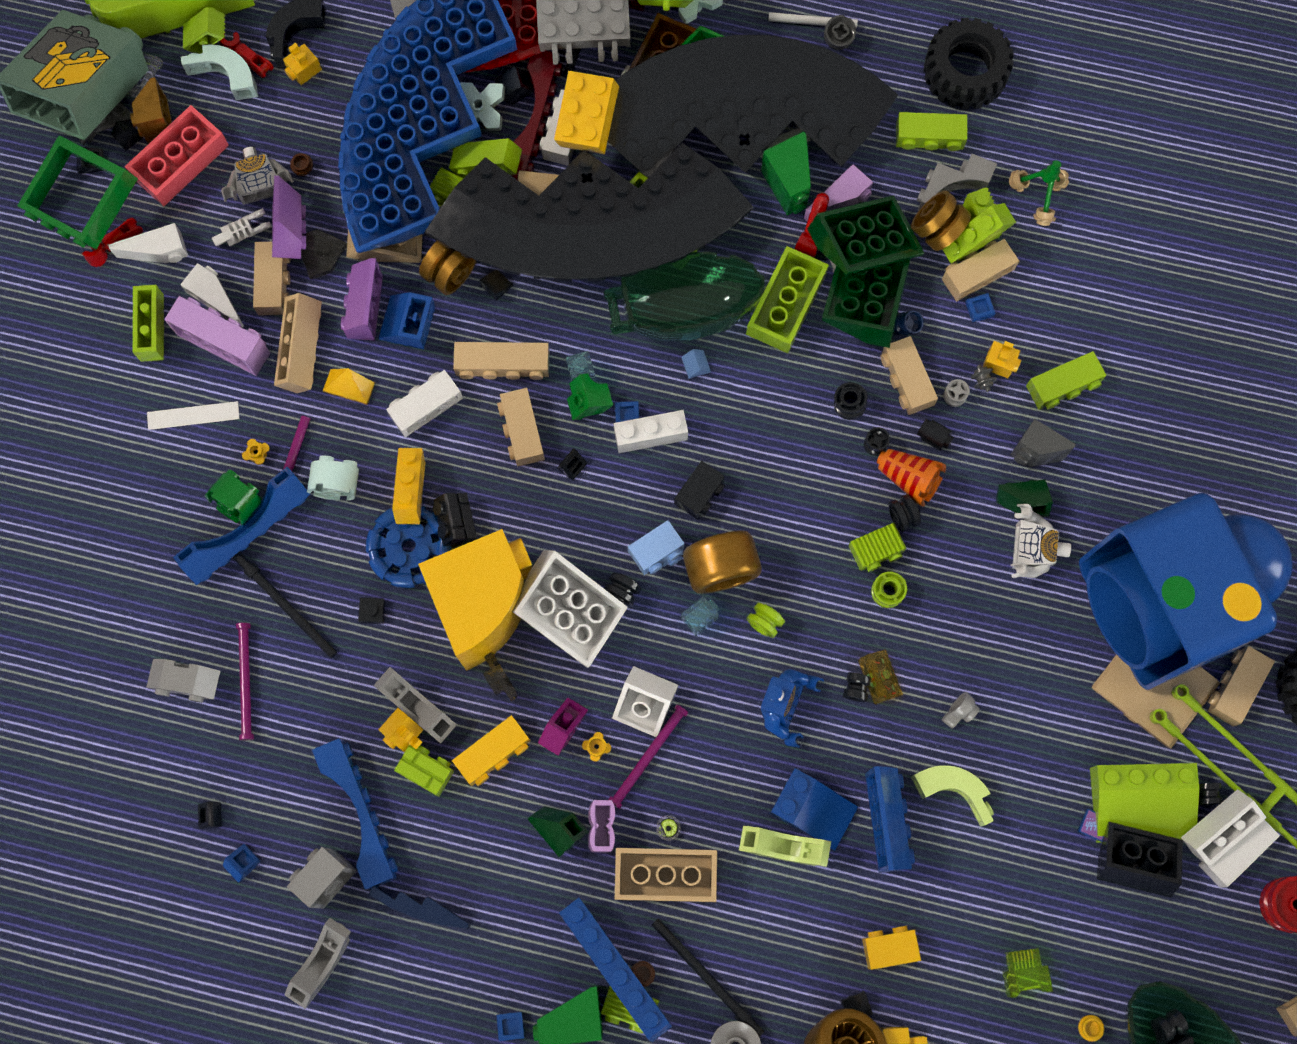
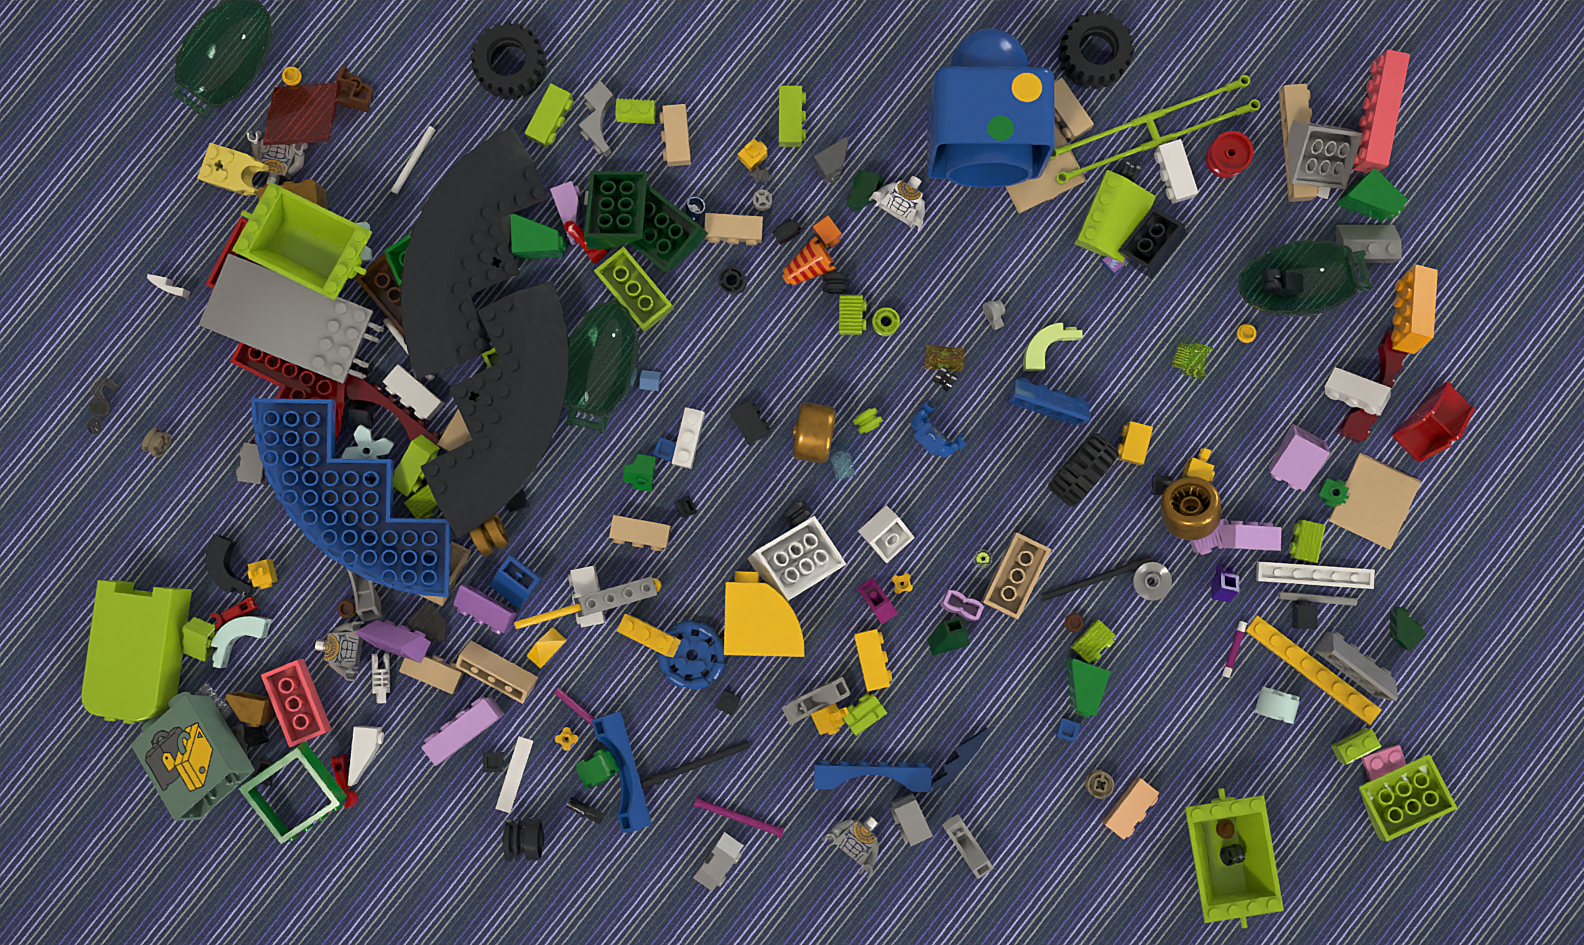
camera: 65 degrees left, 10 degrees up
lime brick [133,285,164,362] -> none
white slope [180,263,244,328] -> none
black slope [198,801,222,829] -> none
blue slope [223,844,261,883] -> none
light aqua brick [307,456,359,501] -> none
black brick [433,493,477,546] -> none
tan brick [453,342,550,380] -> none
clear smoke plate [483,653,518,701] -> none
yellow brick [554,71,619,155] -> none
blue arch [559,898,673,1042] -> none
clear light blue brick [566,351,595,382] -> none
magenta bar [608,704,688,809] -> none
light blue brick [628,520,684,575] -> none
yellowish green arch [739,826,831,867] -> none
blue slope [769,768,858,851] -> none
dark grey wheel [824,15,856,50] -> none
black wheel [863,427,890,456] -> none
pearl gold wheel [911,190,971,251] -> none
lime brick [942,203,1016,264] -> none
blue tile [965,293,996,323] -> none
plant [1009,160,1069,226] -> none
white brick [1181,789,1267,867] -> none
none -> light grey arch [347,569,381,622]
none -> black plate [483,752,504,773]
none -> black wheel [502,819,545,861]
none -> light grey piece [514,576,661,629]
none -> black axle [566,797,605,824]
none -> orange brick [813,216,842,248]
none -> light grey torso [821,816,879,878]
none -> black tyre [1048,433,1119,507]

